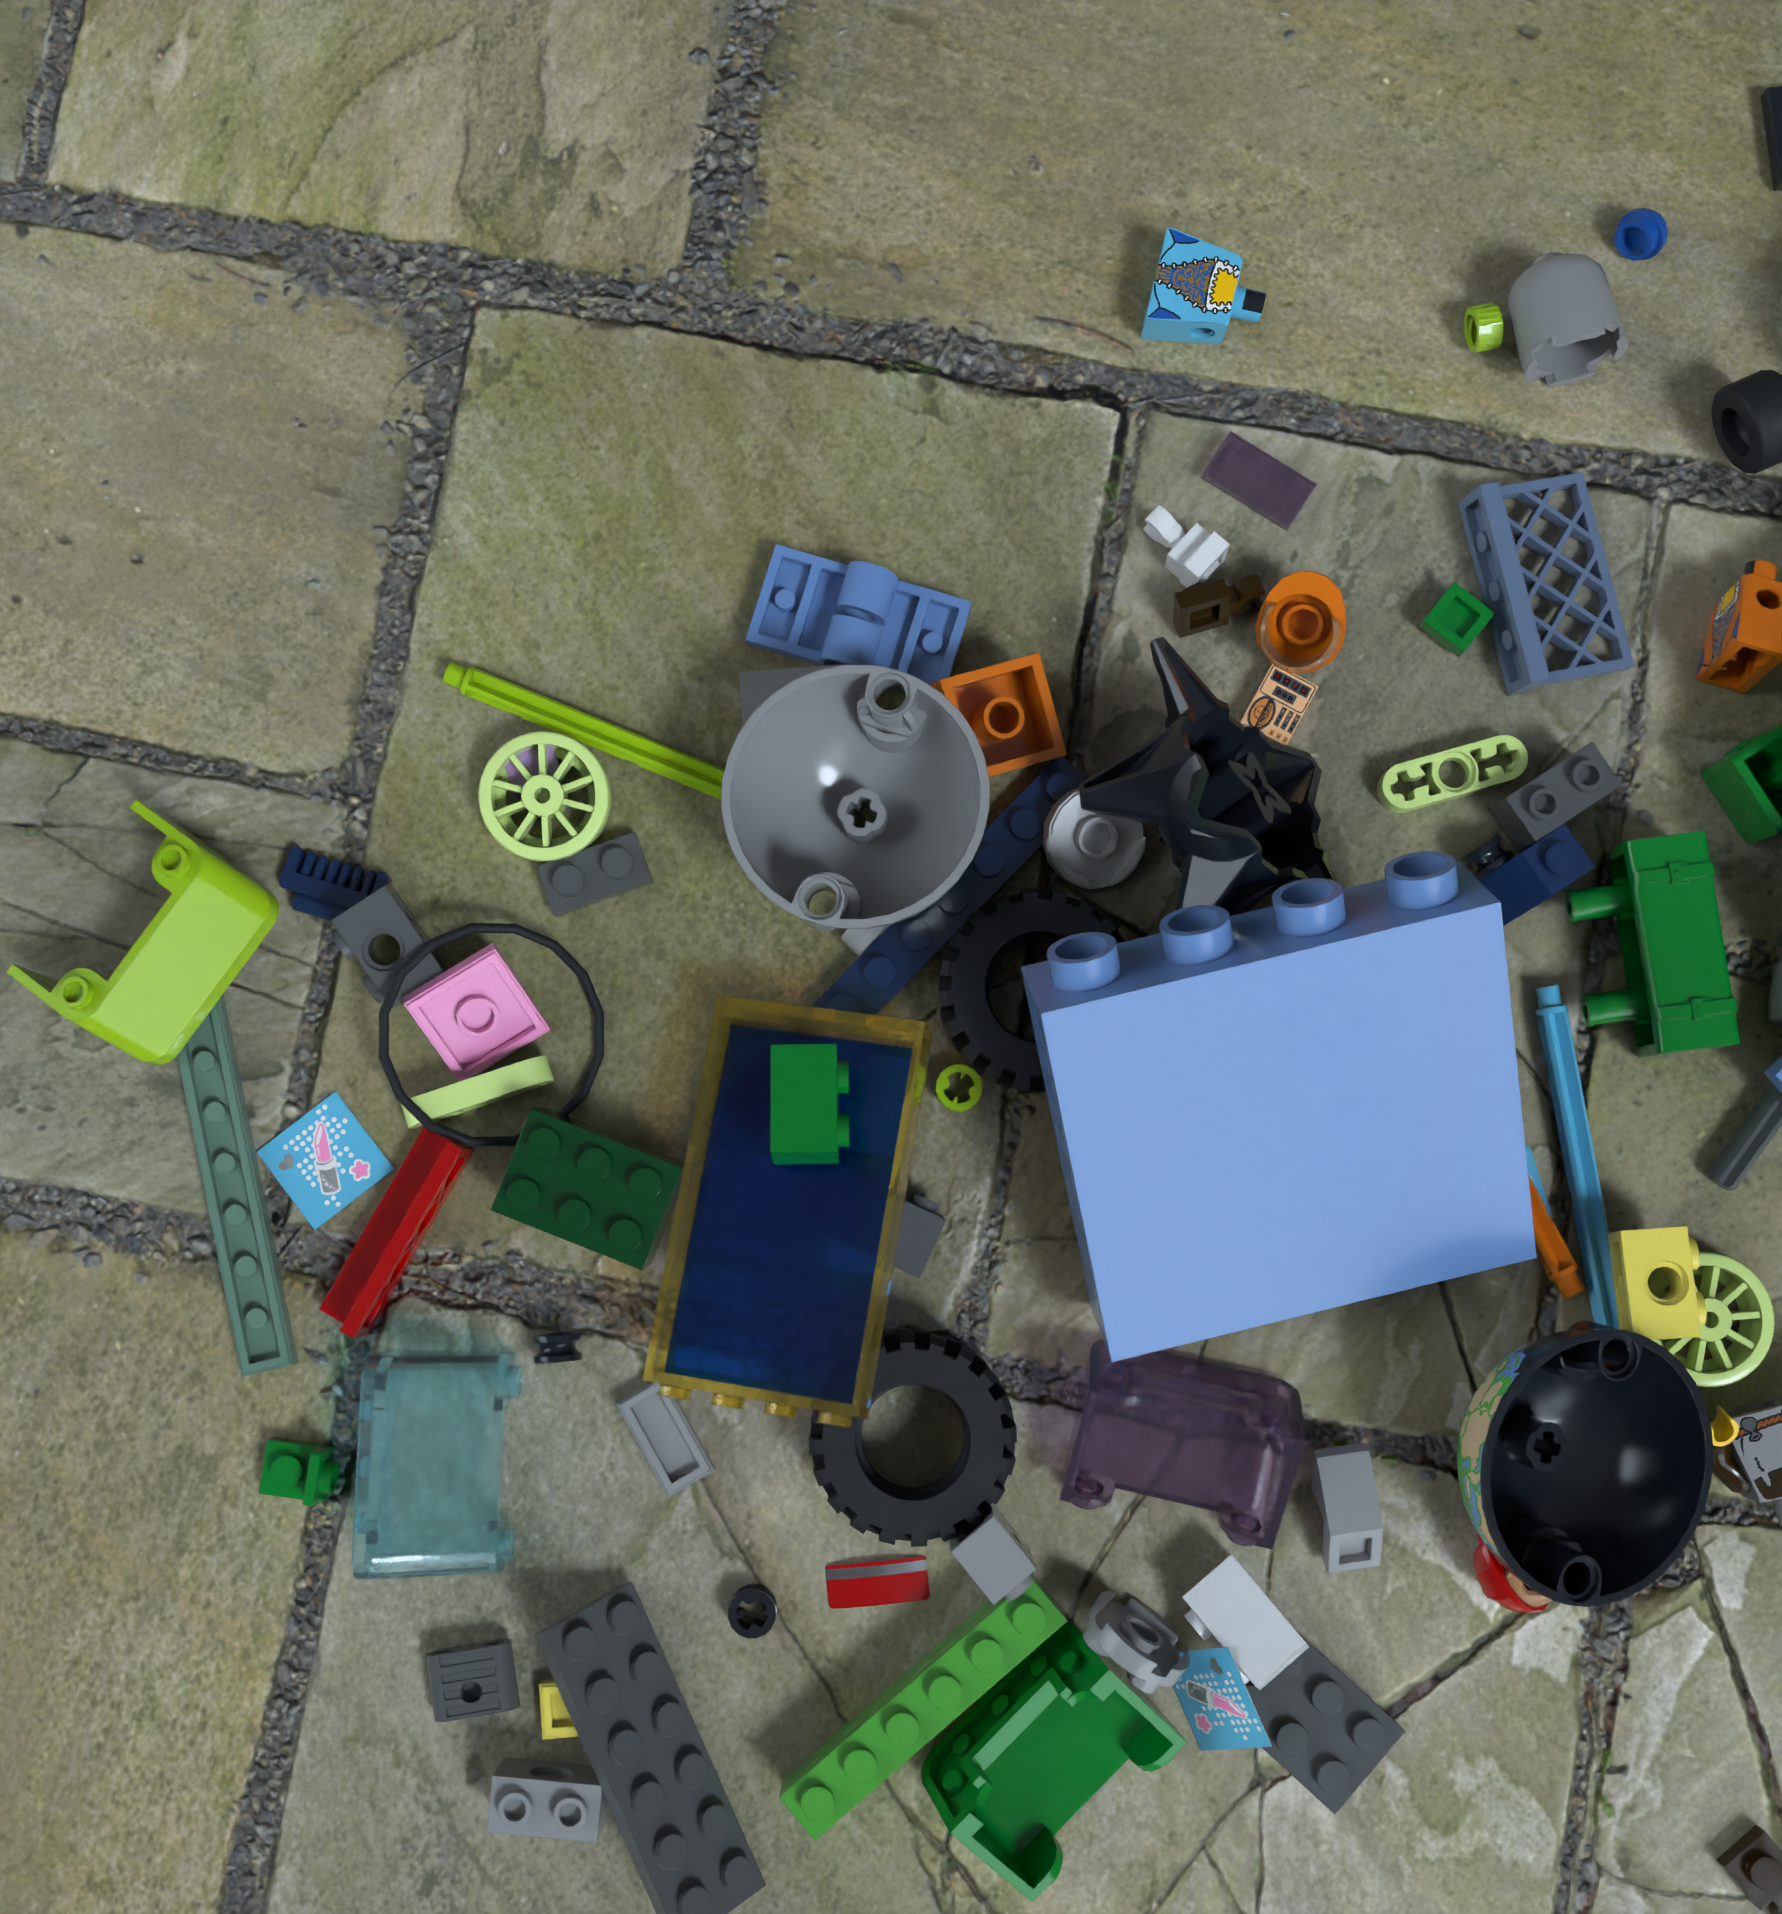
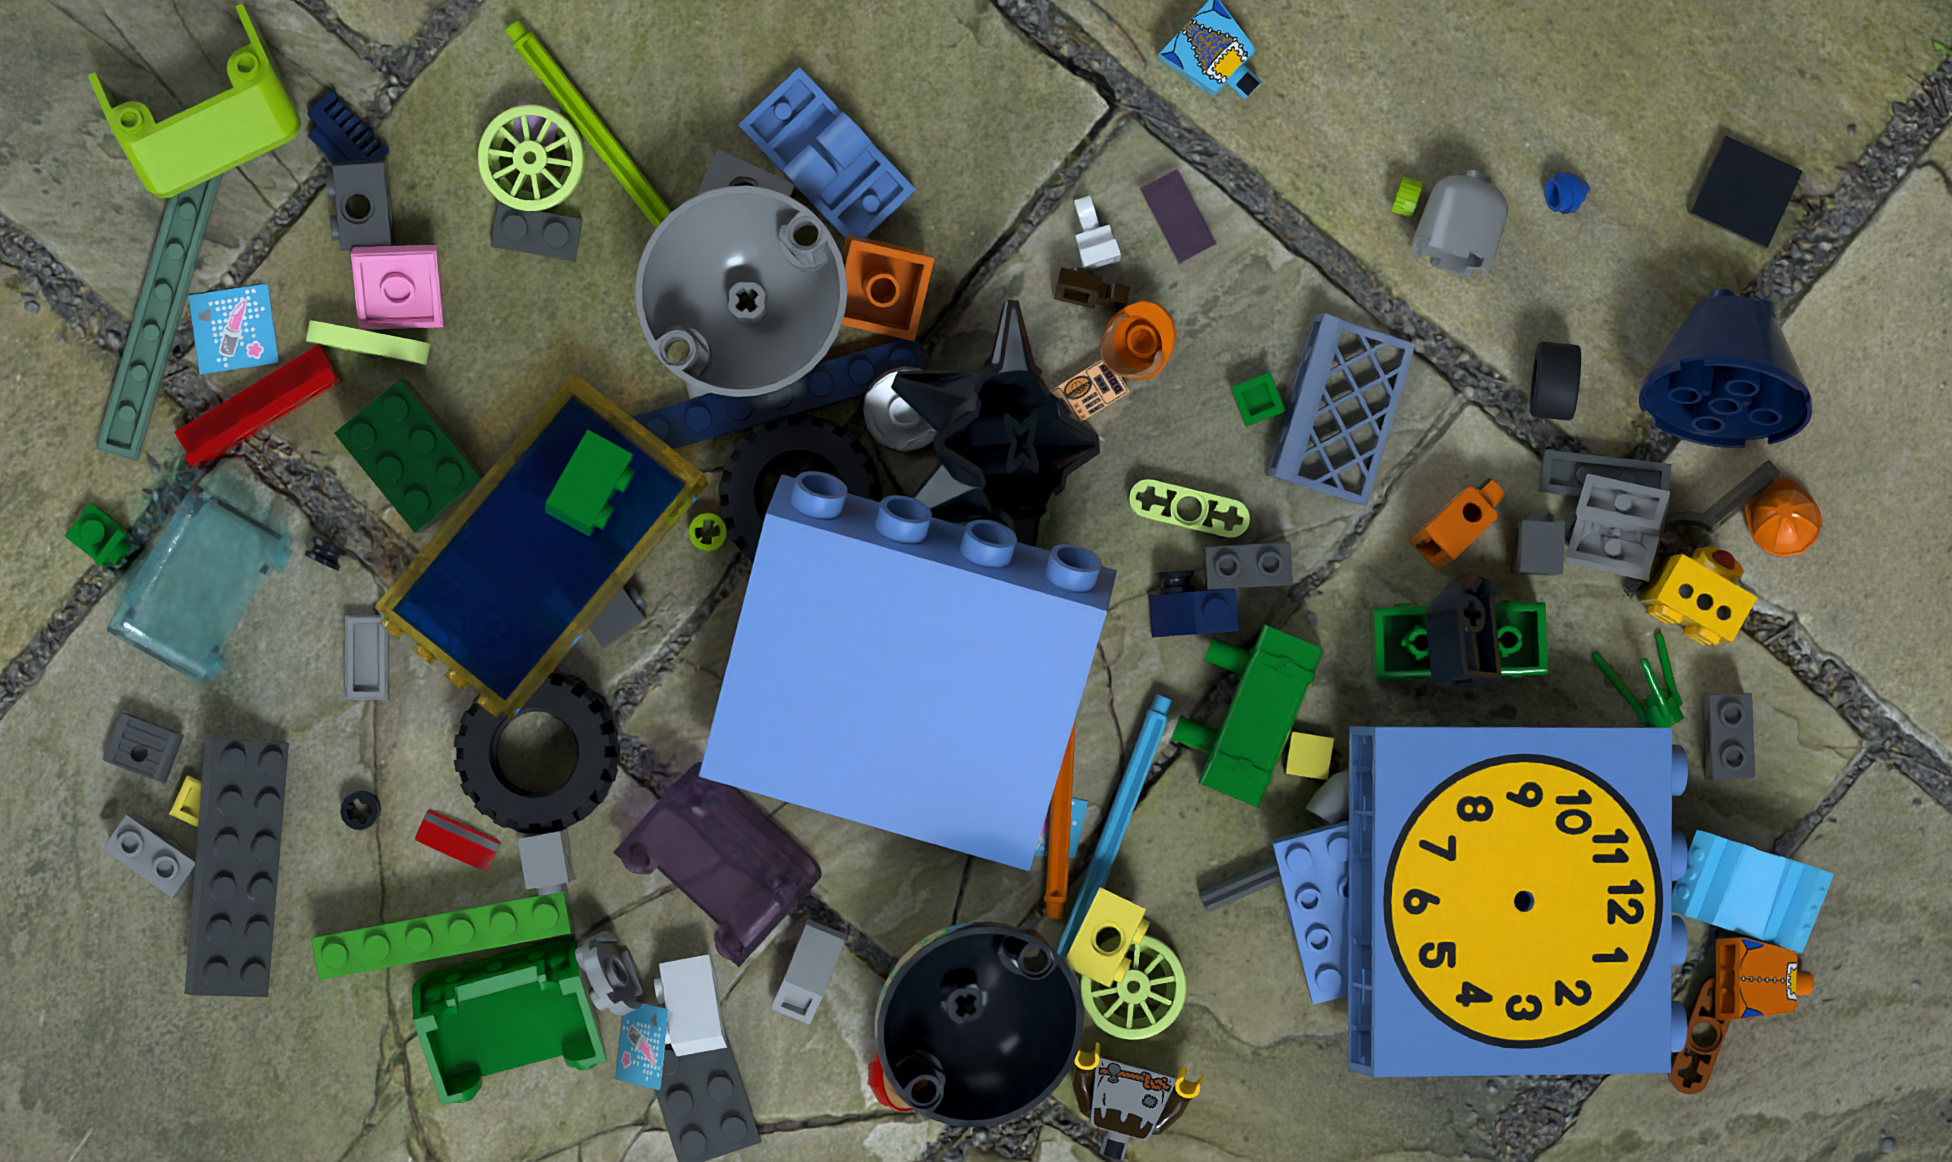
camera: 30 degrees right, 5 degrees up
black piece [379,923,604,1147] -> none
none -> light yellow tile [1285,731,1334,780]

